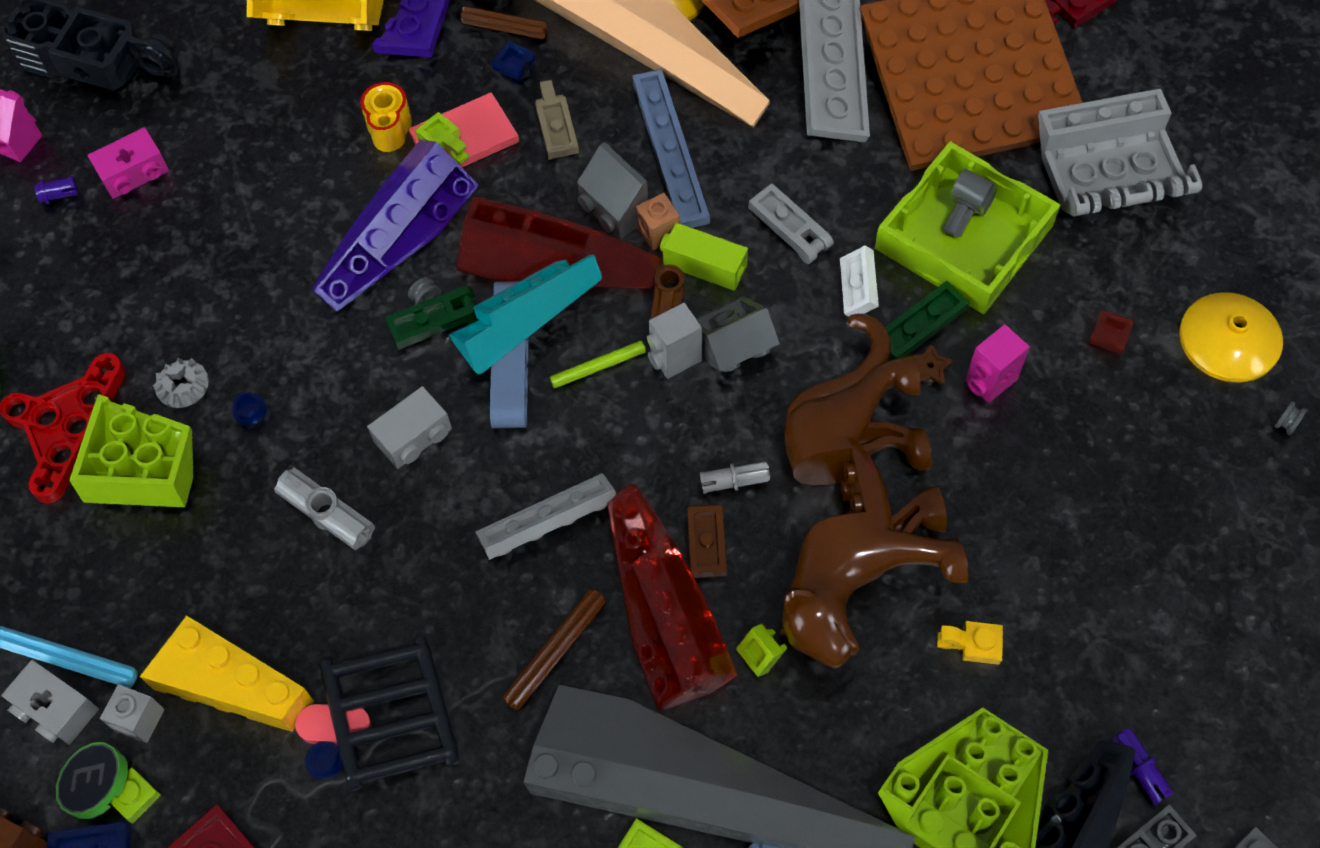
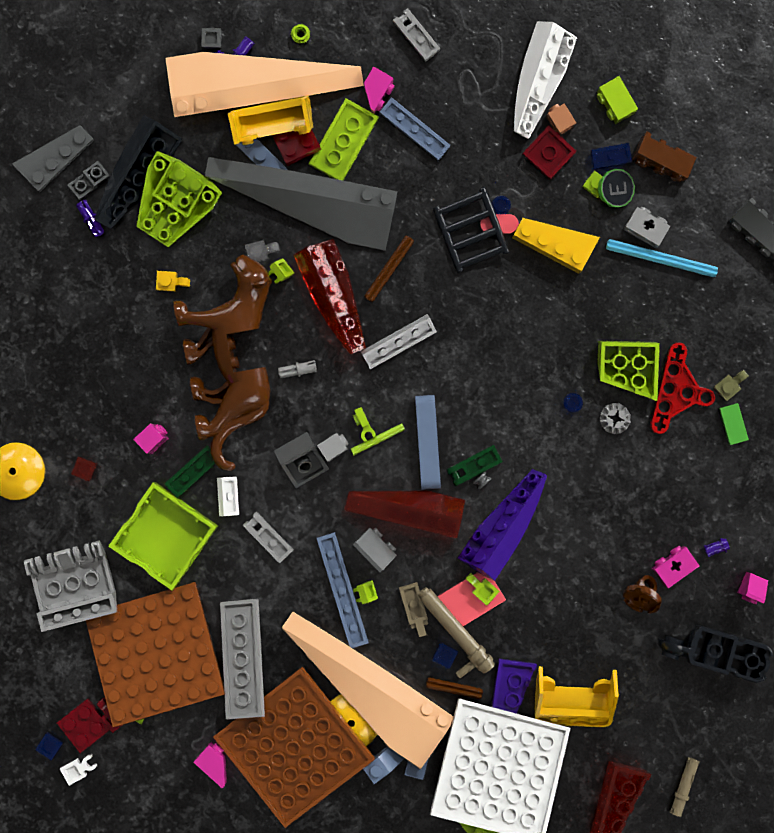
camera: 175 degrees right, 25 degrees up
light grey brick [100,684,165,743] -> none
light grey piece [274,467,375,551] -> none
yellow piece [360,82,412,152] -> none
light grey brick [367,386,452,469] -> none
teal wedge [449,254,602,374] -> none
nougat brick [636,193,680,251] -> none
reddish brown piece [650,265,685,320] -> none
lime brick [660,223,748,291] -> none
reddish brown plate [687,505,727,578] -> none
reddish brown plate [913,345,952,384] -> none
dark grey beam [944,169,997,238] -> none
none -> clear plate [245,240,280,262]
none -> lime plate [353,407,376,442]
none -> lime tile [353,580,378,604]
none -> dark tan cylinder [418,587,495,678]
none -> reddish brown tile [623,575,662,614]

